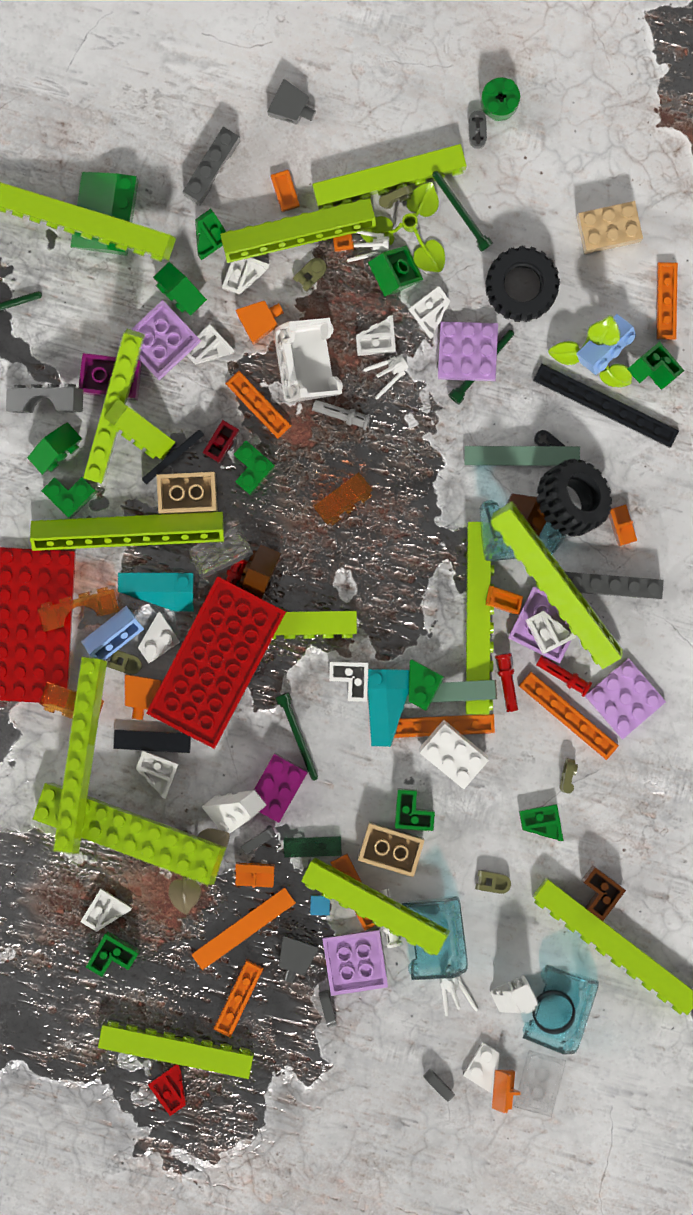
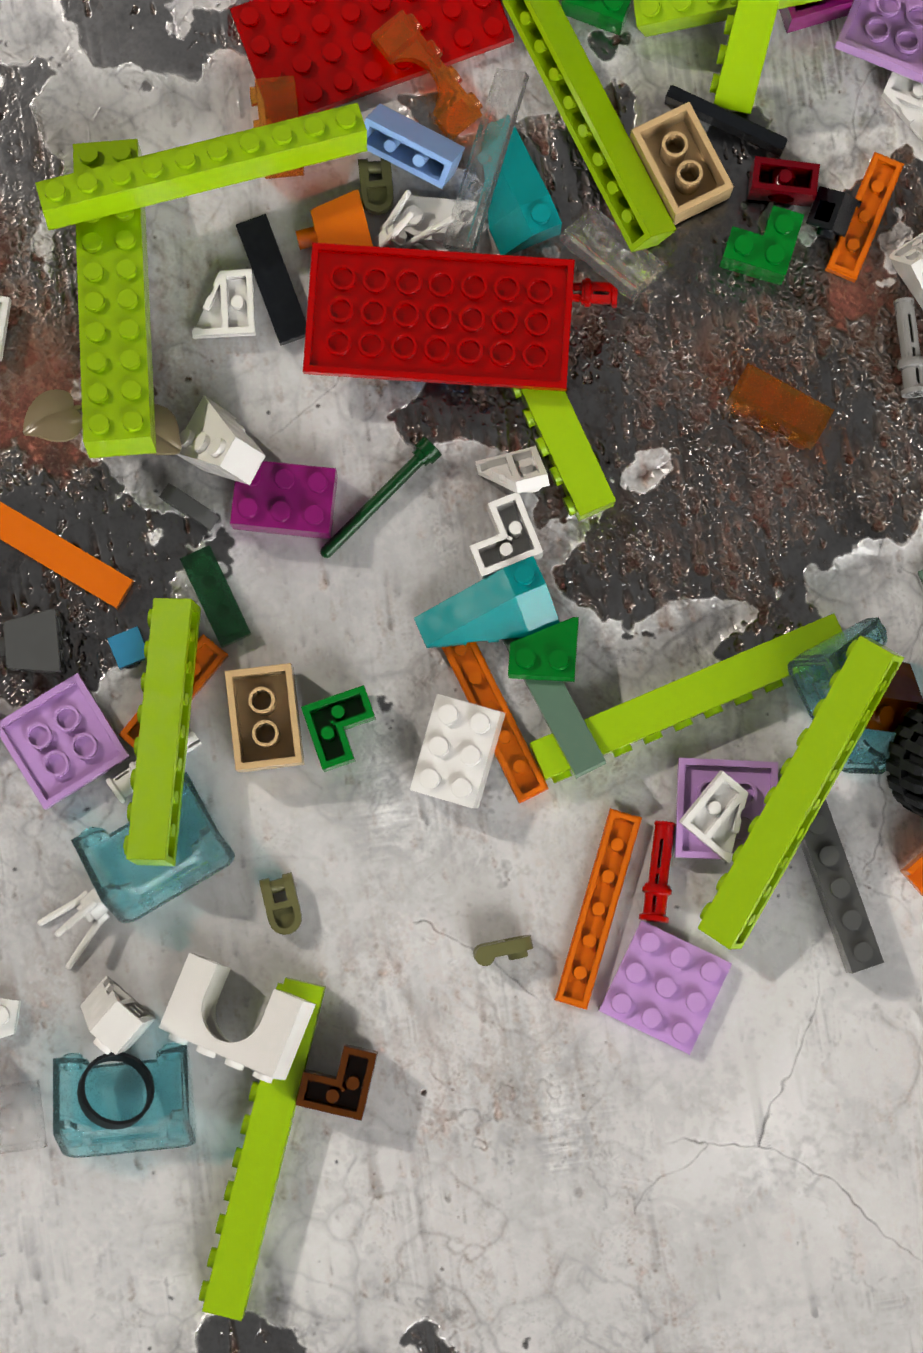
camera: 65 degrees right, 5 degrees down
orange panel [235,862,275,888] -> none
reddish brown brick [239,544,281,599] -> none
orange tile [485,586,523,615] -> none
red pin [495,653,519,712] -> none
green wing [519,804,564,841] -> none
none -> white arch [159,953,316,1083]
none -> white plant [373,190,454,249]
none -> clear tile [442,68,529,253]
none -> white wing [475,446,550,494]
none -> black brick [806,186,862,241]

